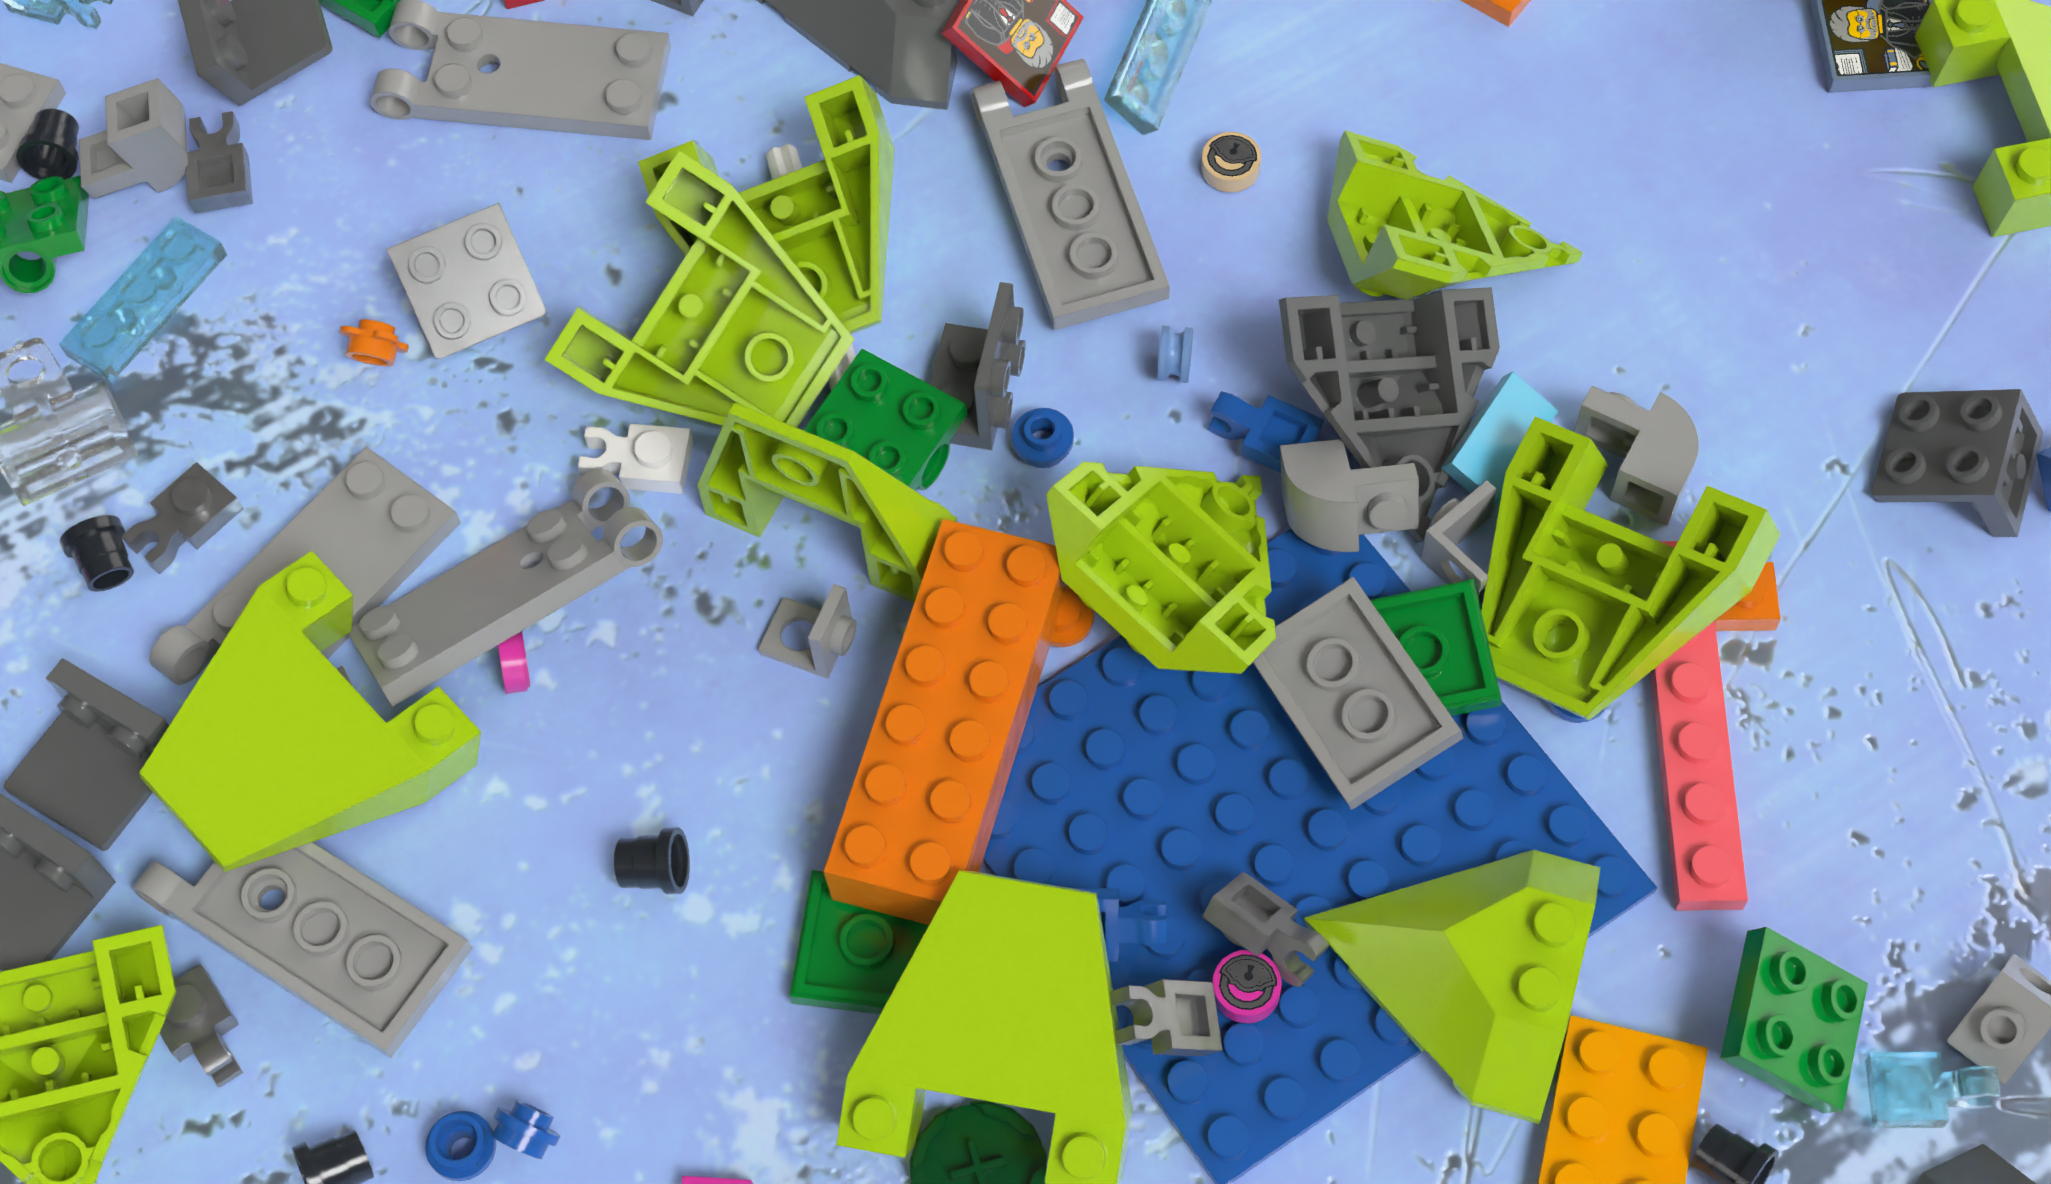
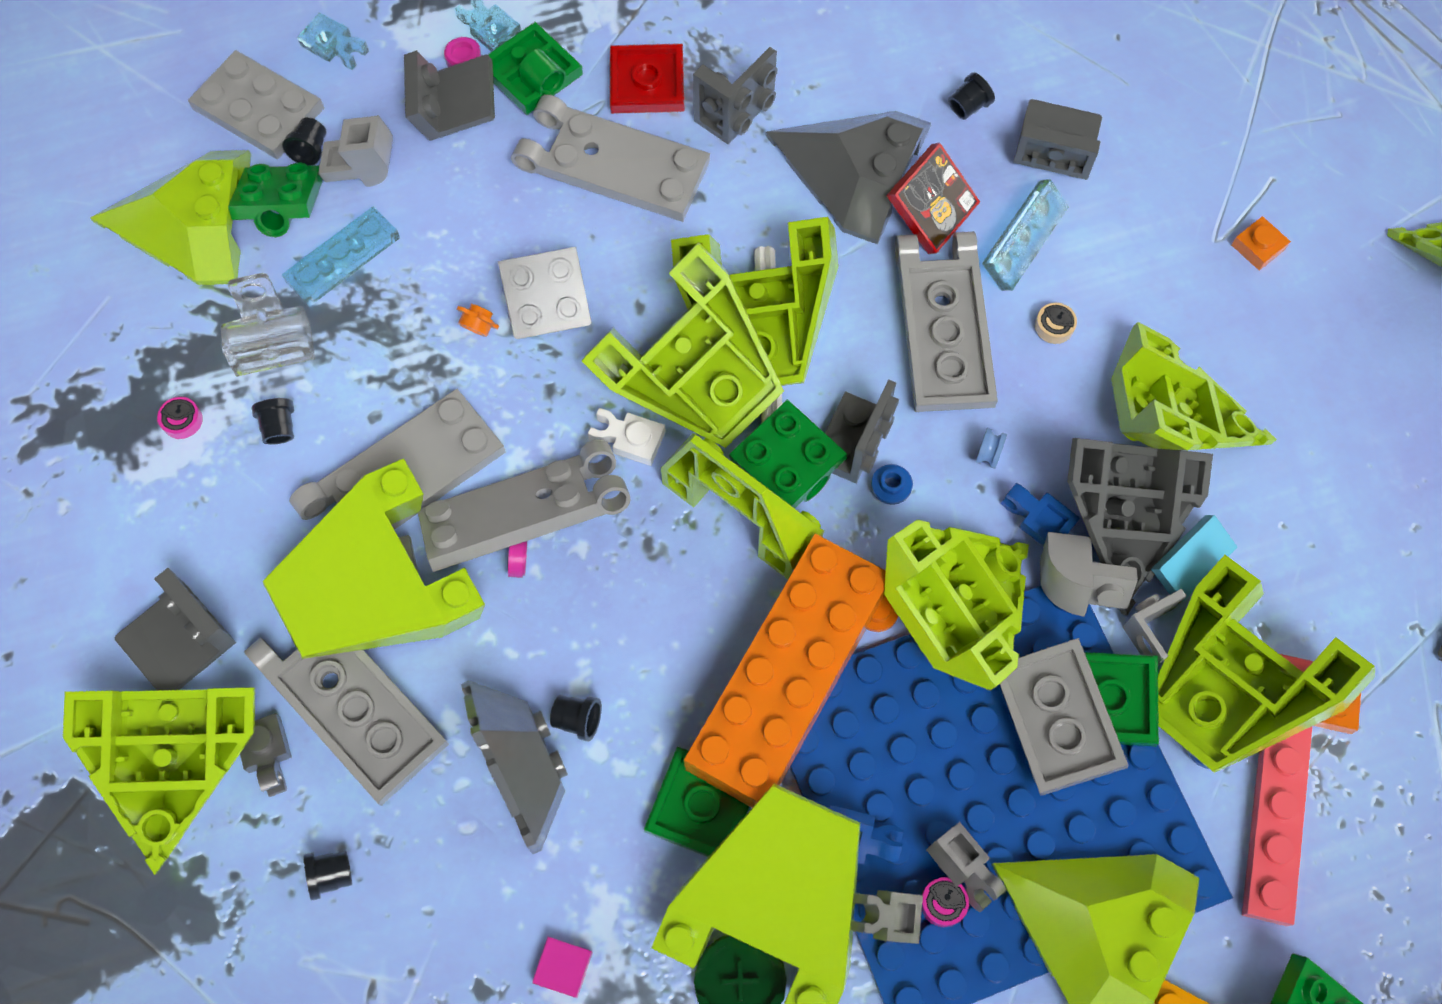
camera: 10 degrees right, 5 degrees up
dark grey bracket [4,658,169,851] -> none
flat silver plate [122,462,244,575] -> none
flat silver plate [185,111,253,213] -> none
blue plate [425,1111,496,1181] -> none
blue plate [492,1100,561,1159] -> none
light grey bracket [758,584,857,678] -> none
light grey brick [1574,386,1699,526] -> none
none -> dark grey wedge [461,681,568,854]

